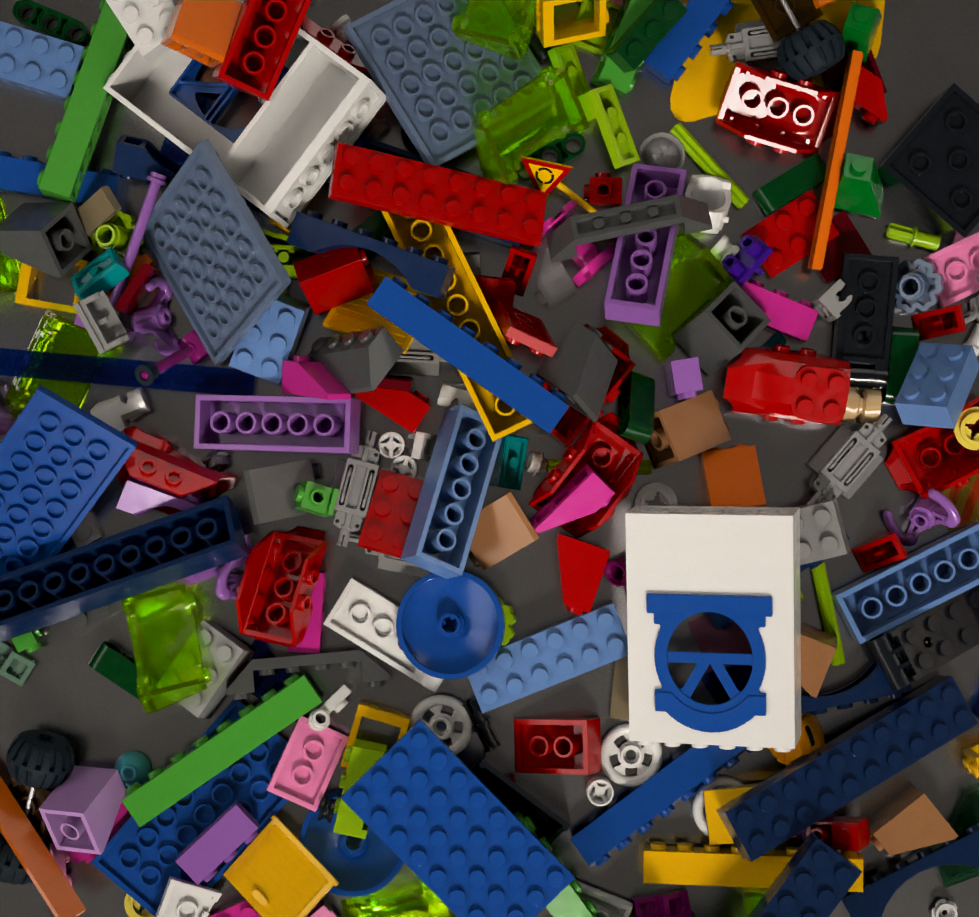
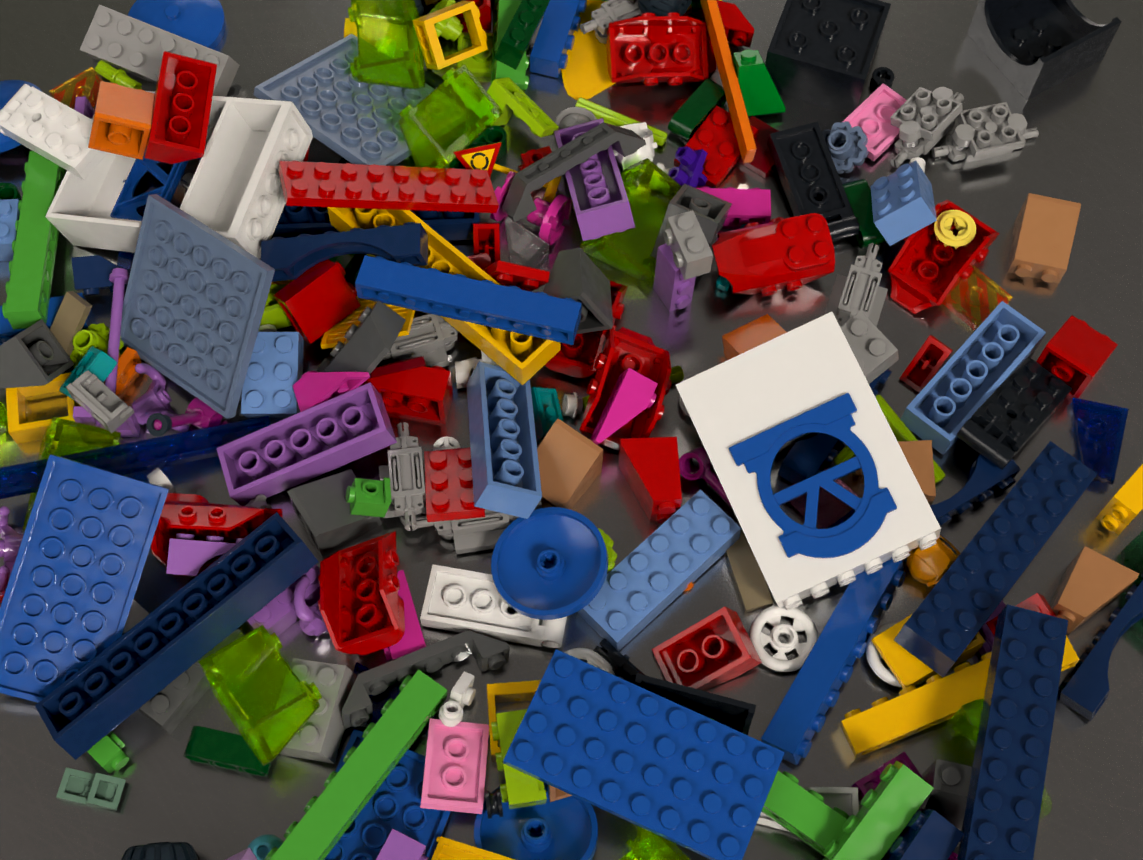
camera: 20 degrees left, 25 degrees down
dark red tile [115,262,162,316] -> none
white wheel [378,432,406,458] -> none
white tile [405,431,437,461] -> none
white wheel [586,775,614,806] -> none
dark green beam [618,370,655,444] -> none
medium nougat slope [644,390,732,470] -> none
light grey hinge [810,279,852,323] -> none
tan wheel [843,386,882,424] -> none
medium lavender piece [883,489,961,546] -> none
lime axle [886,222,941,252] -> none
red slope [912,304,966,341] -> none
none -> light grey brick [663,210,713,280]

